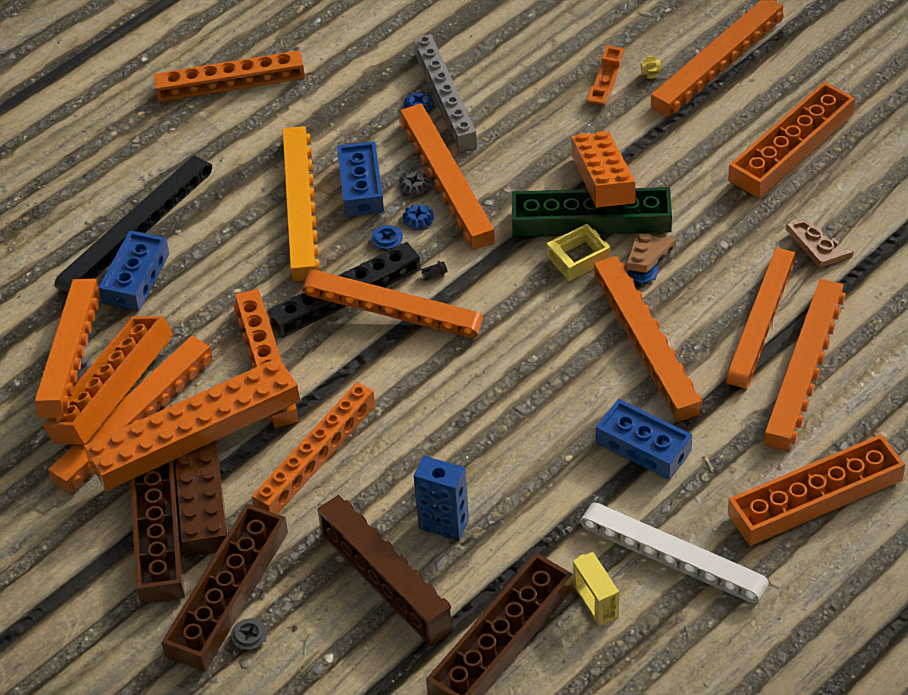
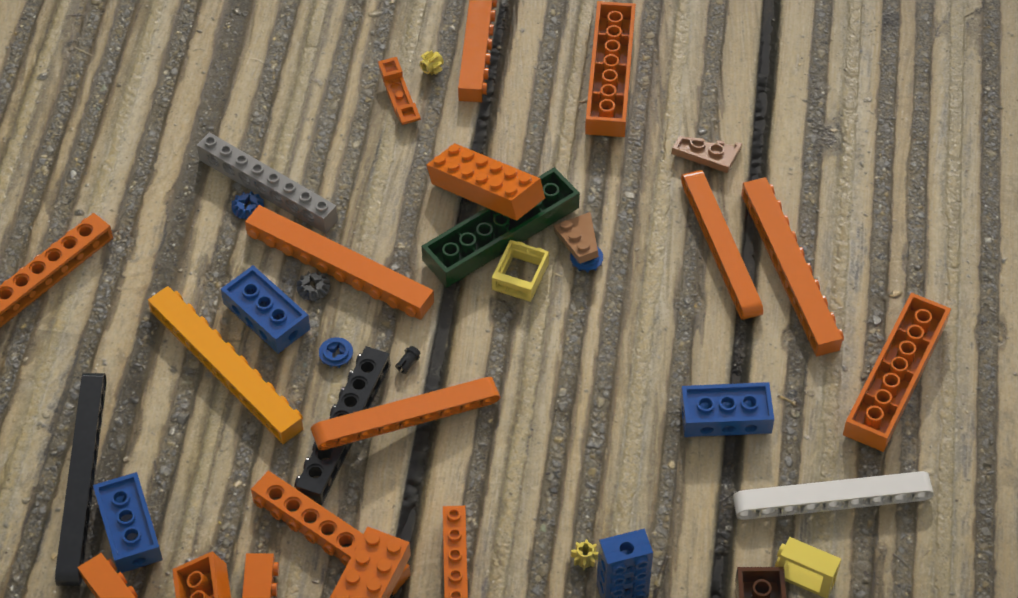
camera: 40 degrees left, 5 degrees up
blue gear [403,203,434,229] -> none
orange brick [594,256,703,422] -> none

